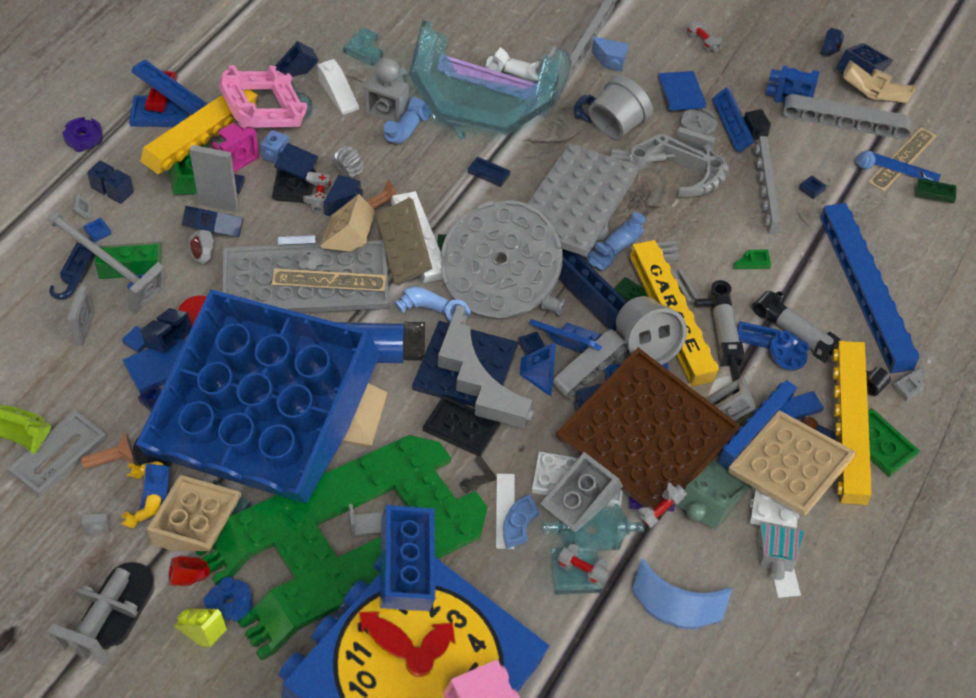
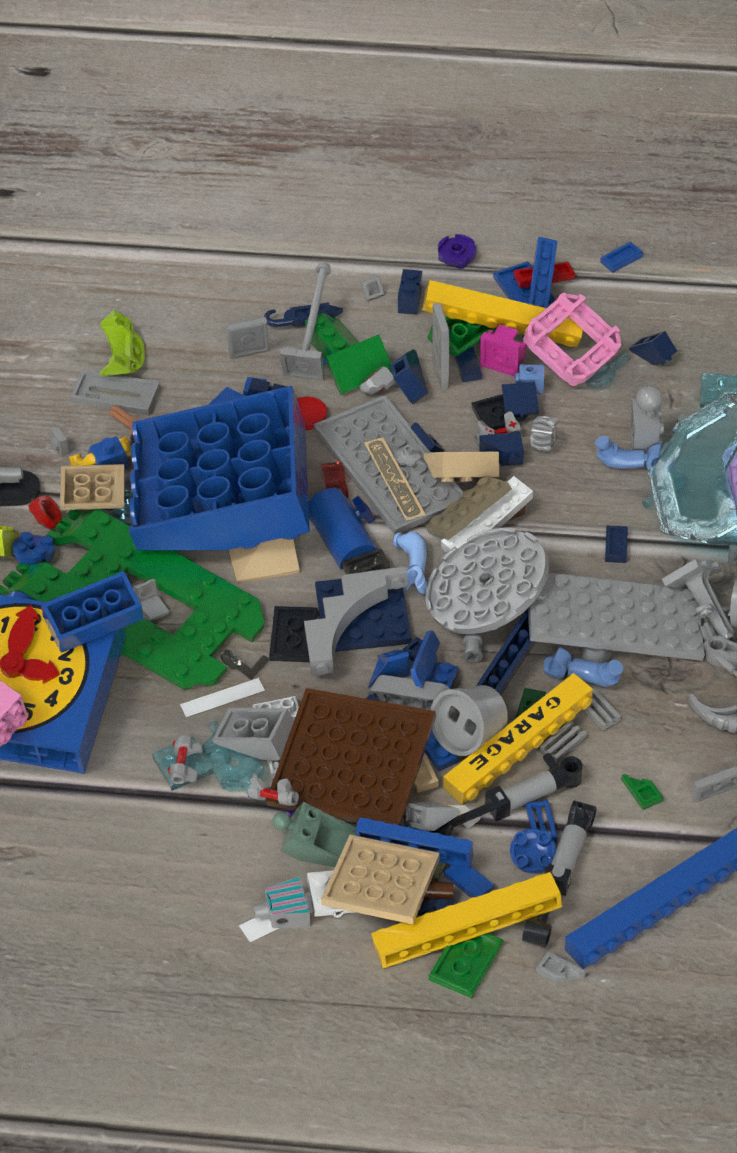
camera: 70 degrees right, 5 degrees down
blue tile [83,217,112,243] -> none
white slope [317,59,359,115] -> none
nougat piece [366,179,397,209] -> none
medium blue tile [503,494,539,549] -> none
medium blue windscreen [632,559,732,629] -> none
none -> green tile [325,334,392,394]
none -> clear blue plate [352,495,376,524]
none -> blue tile [600,242,643,273]
none -> light grey piece [662,559,735,641]

